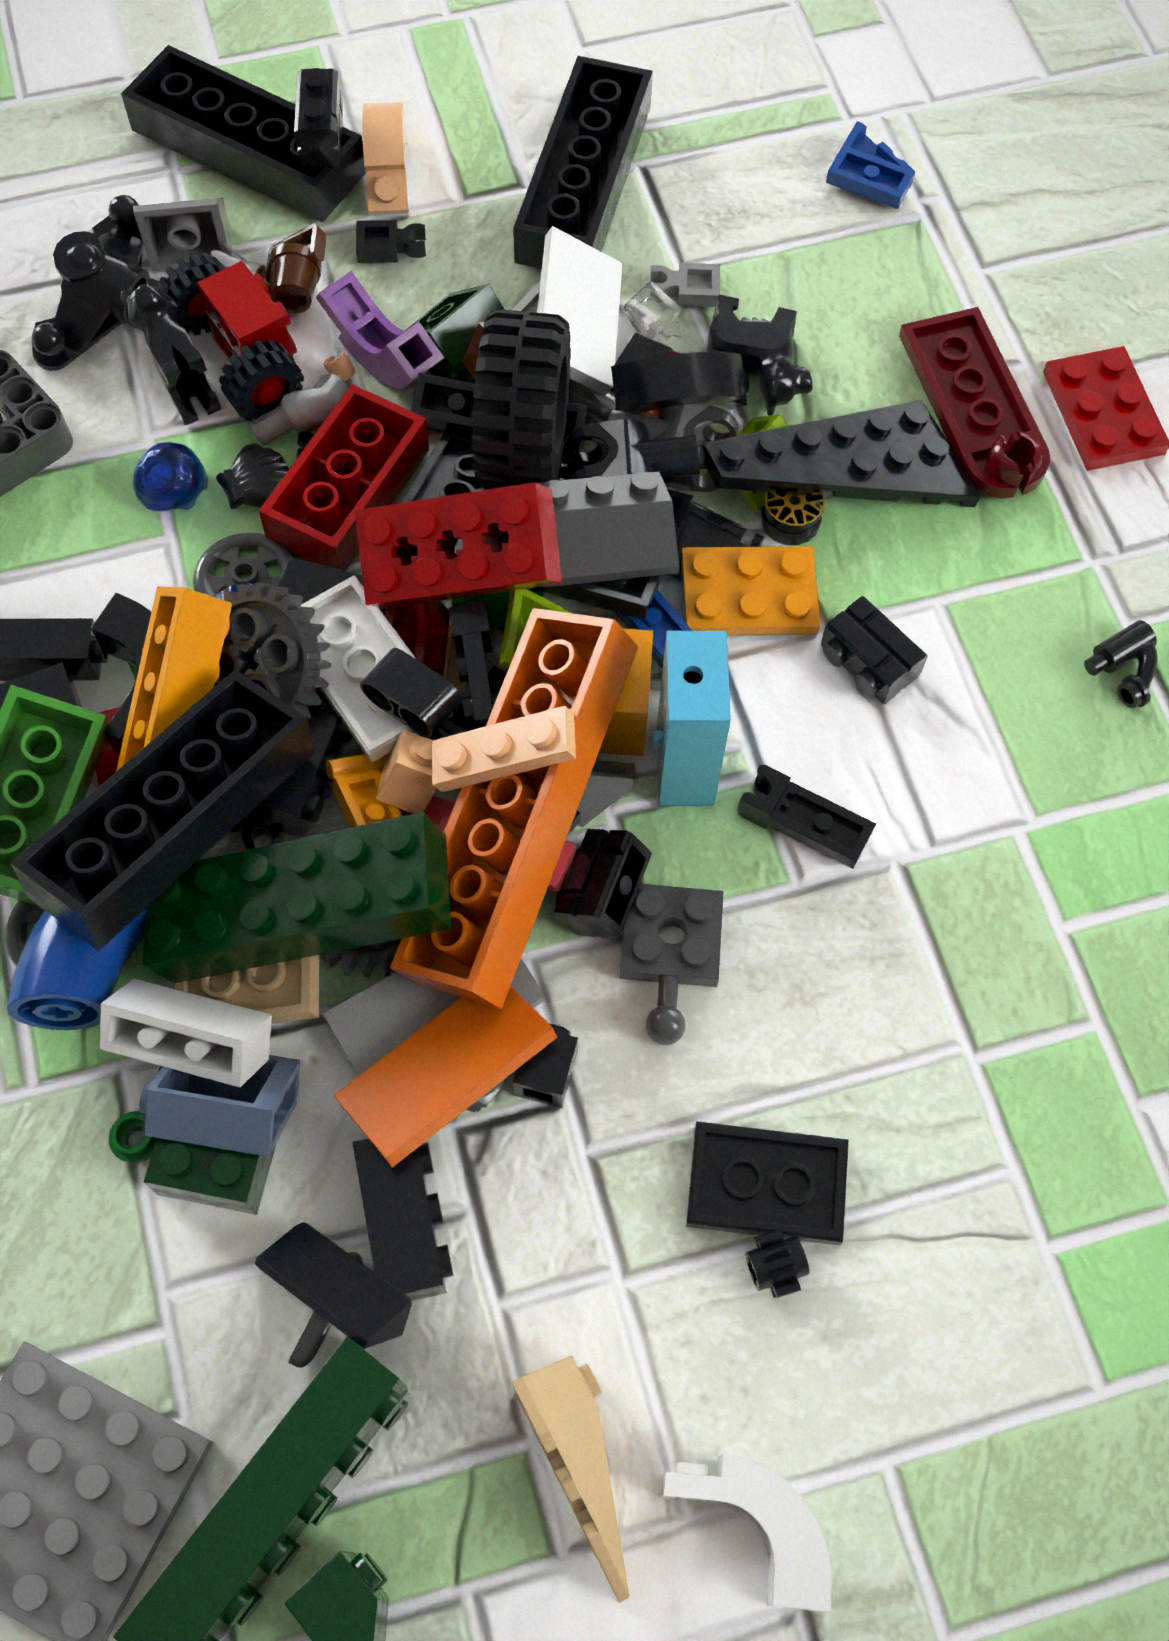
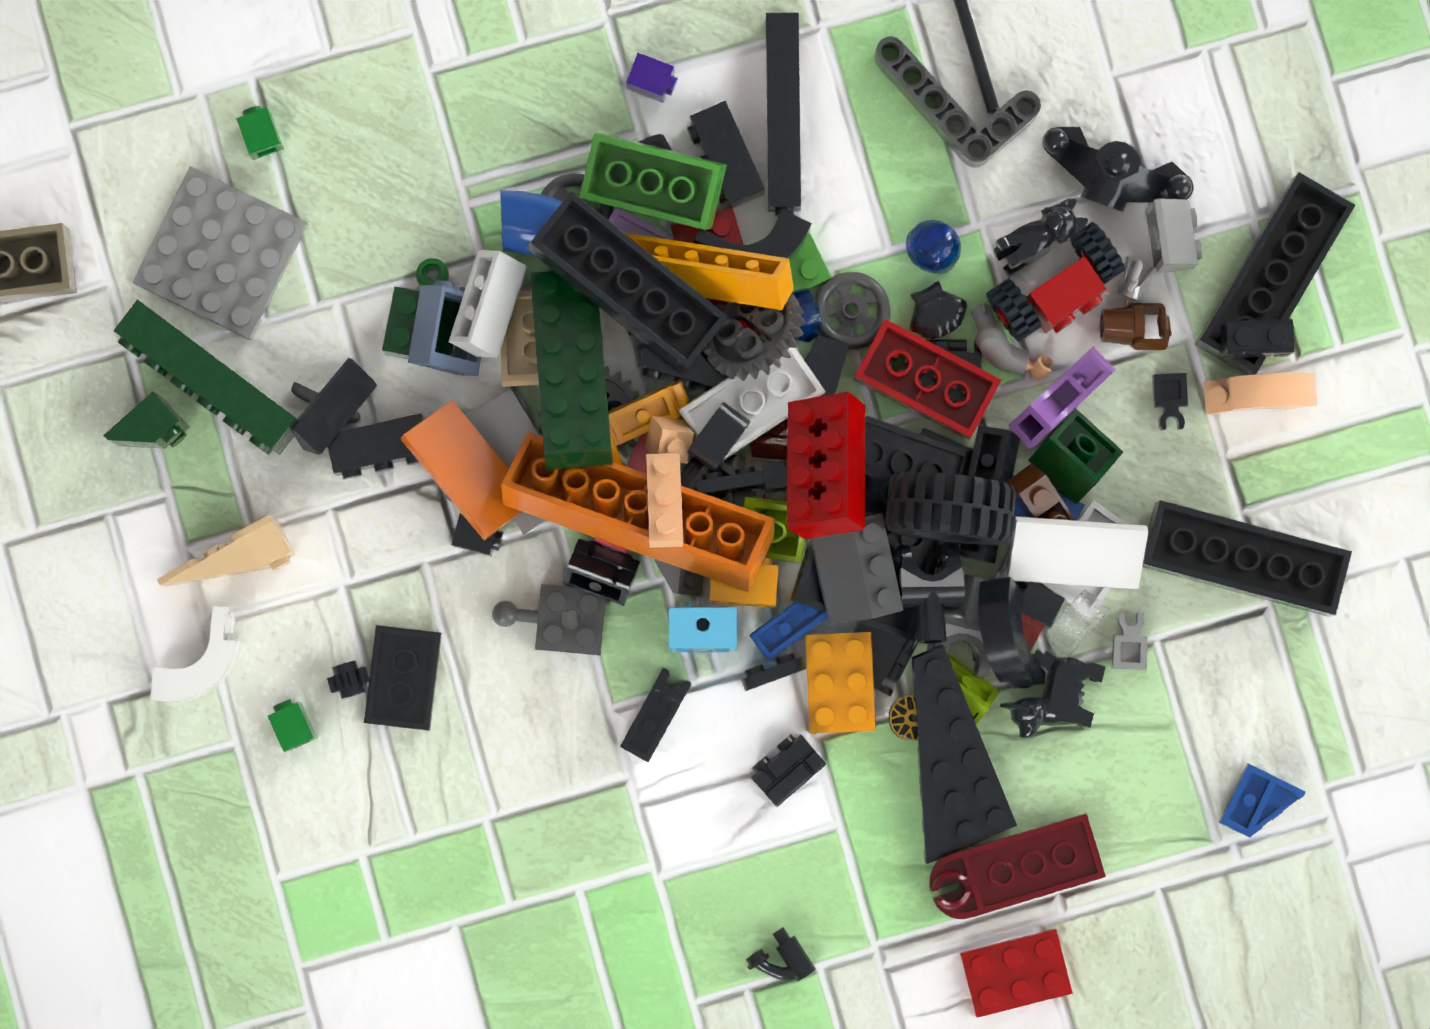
camera: 90 degrees right, 20 degrees up
none -> green brick [268,699,317,752]
none -> black plate [741,653,807,692]

